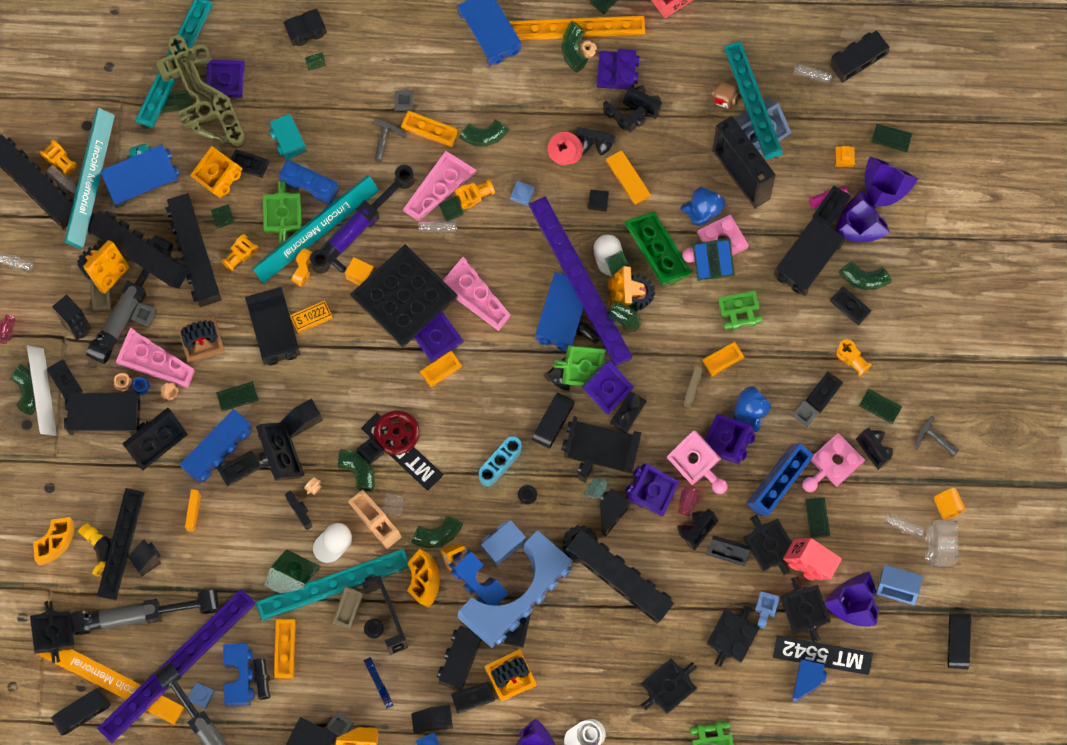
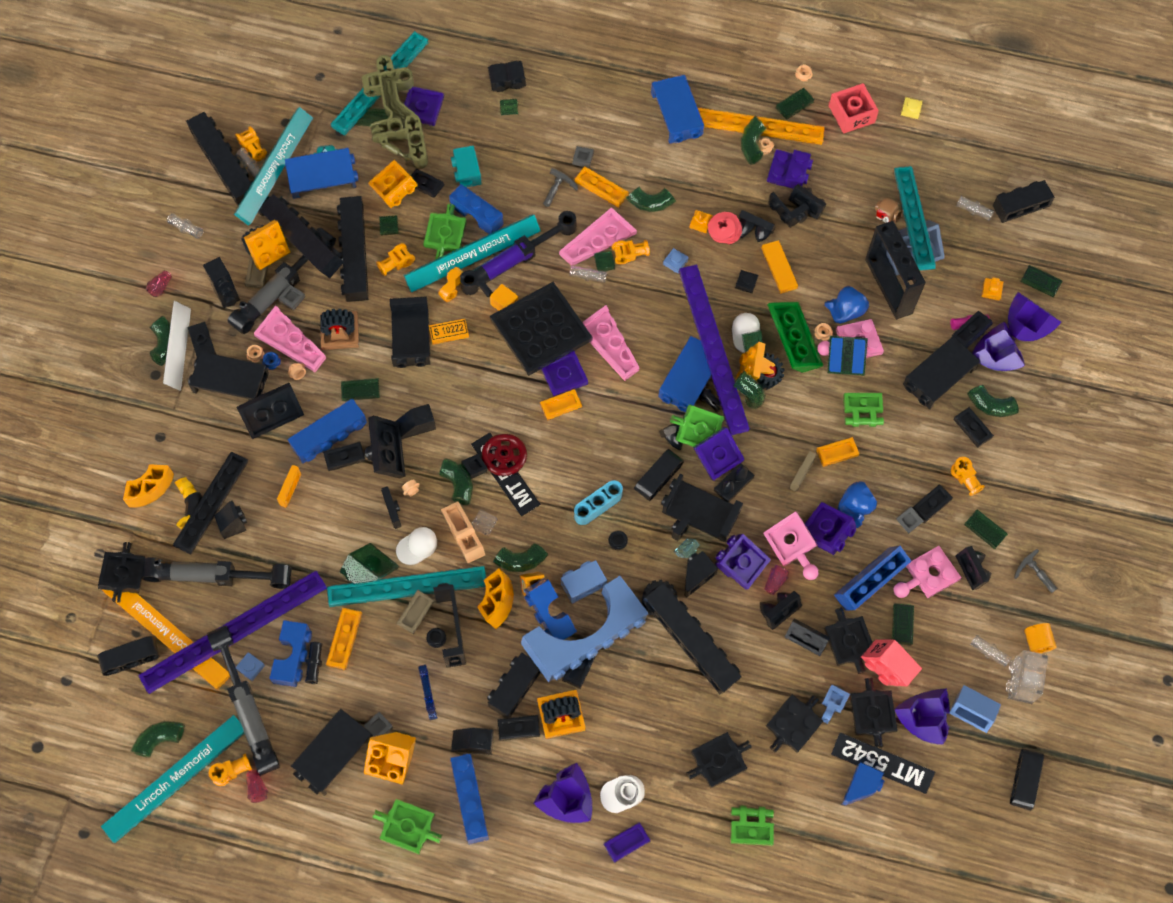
camera: 10 degrees right, 5 degrees down
none -> light orange tile [690,210,713,233]
none -> light nougat plate [814,323,833,341]

